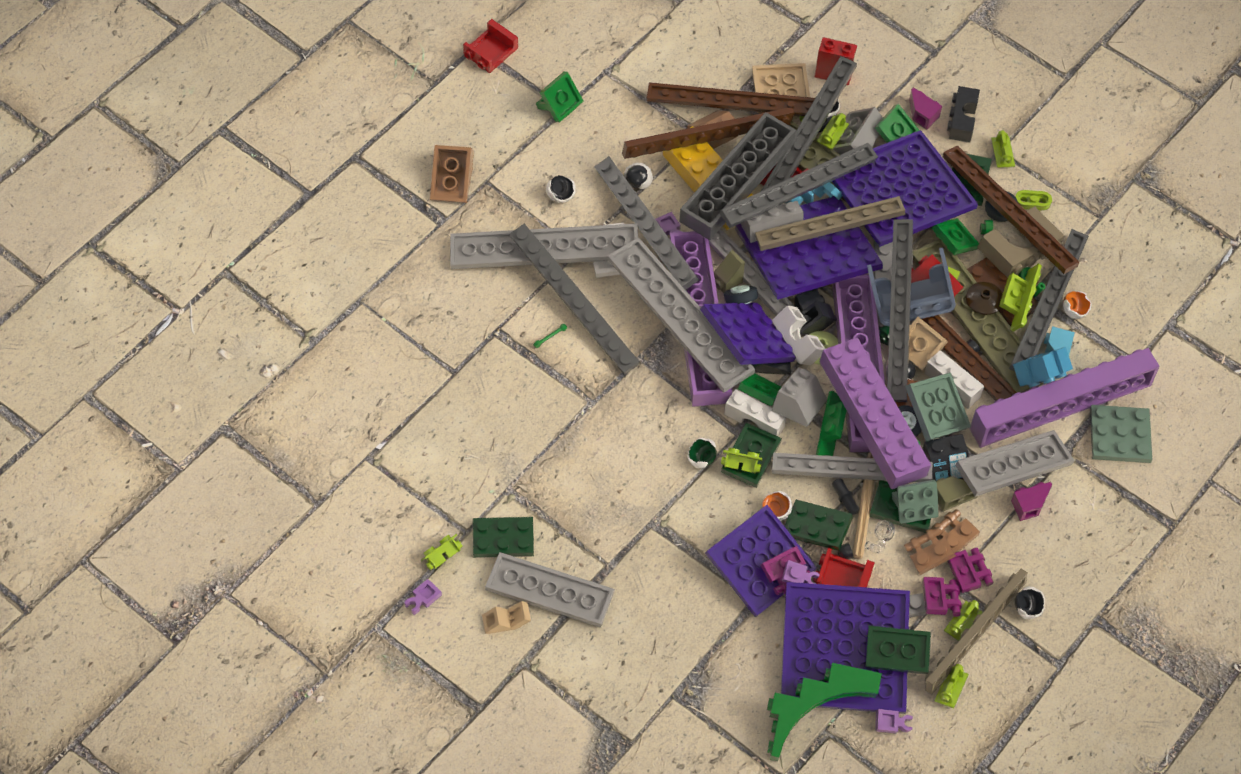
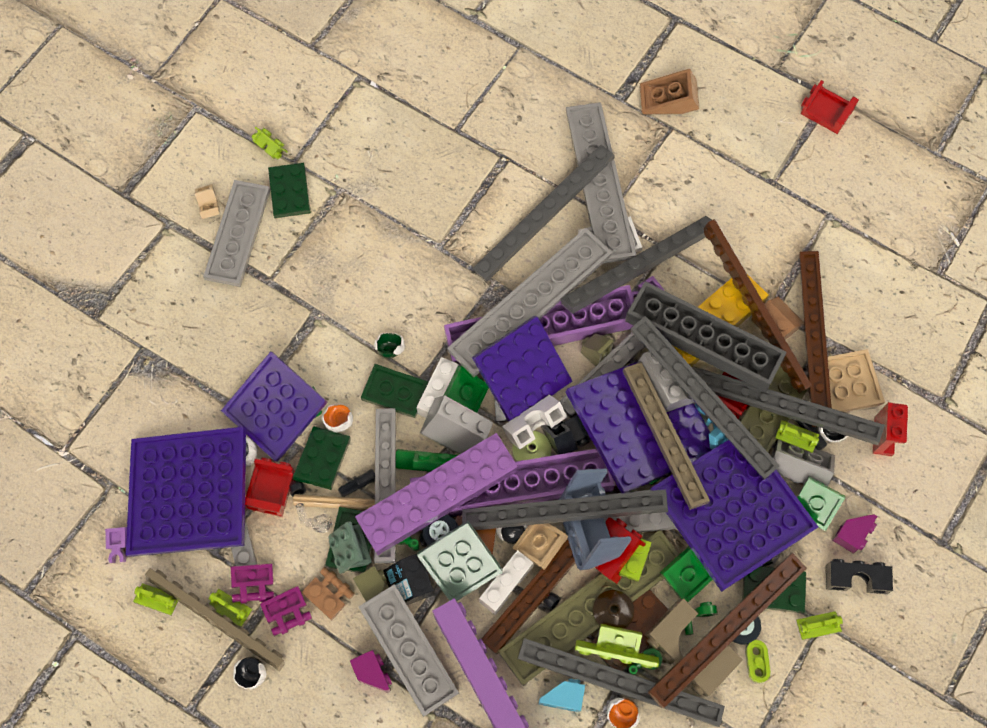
camera: 85 degrees right, 10 degrees up
medium lavender plate [405,579,442,615] -> none
green hinge [533,324,567,348] -> none
green bracket [535,71,584,122] -> none
black hair [546,175,576,203] -> none
black hair [624,162,653,189] -> none
lime hinge [721,448,762,473] -> none
black wheel [724,285,758,304] -> none
magenta plate [761,546,810,595] -> none
green arch [767,663,882,761] -> none
medium lavender plate [781,560,820,584] -> none
dark green plate [865,626,931,674] -> none
medium nougat plate [904,526,956,575] -> none
dark azure brick [1013,347,1073,388] -> none

